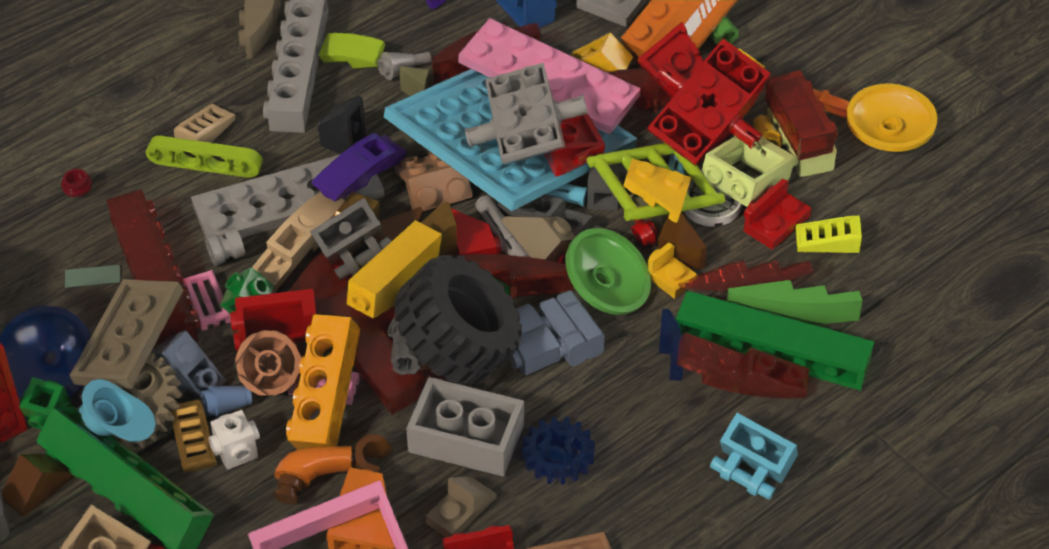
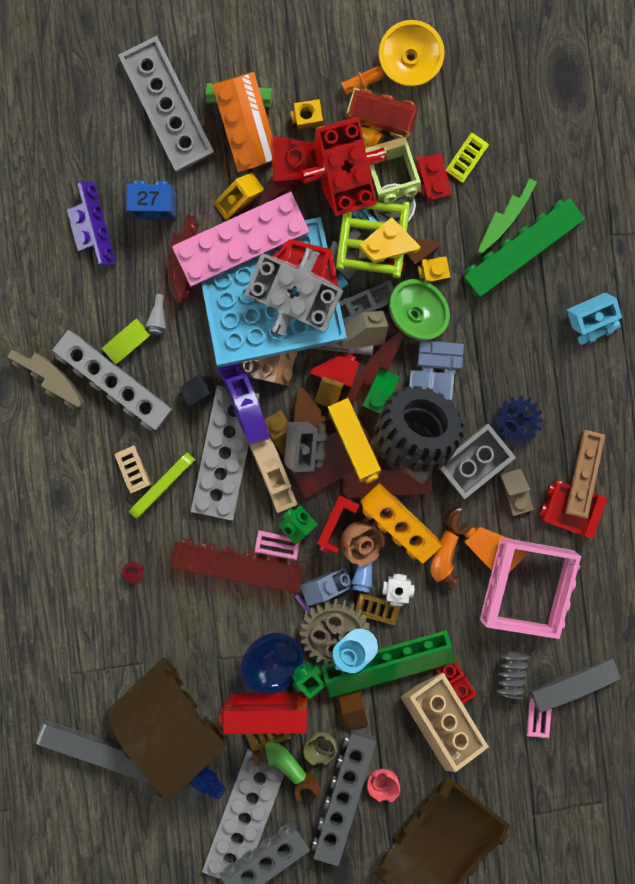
camera: 55 degrees left, 40 degrees up
sand green sticker [65,265,120,288] -> none
dark tan plate [70,279,183,388] -> none
light grey wheel [205,227,245,266] -> none
olive slope [399,66,430,96] -> none
clear blue slope [659,308,684,381] -> none
clear red slope [677,333,809,398] -> none
clear red slope [678,260,814,291] -> none

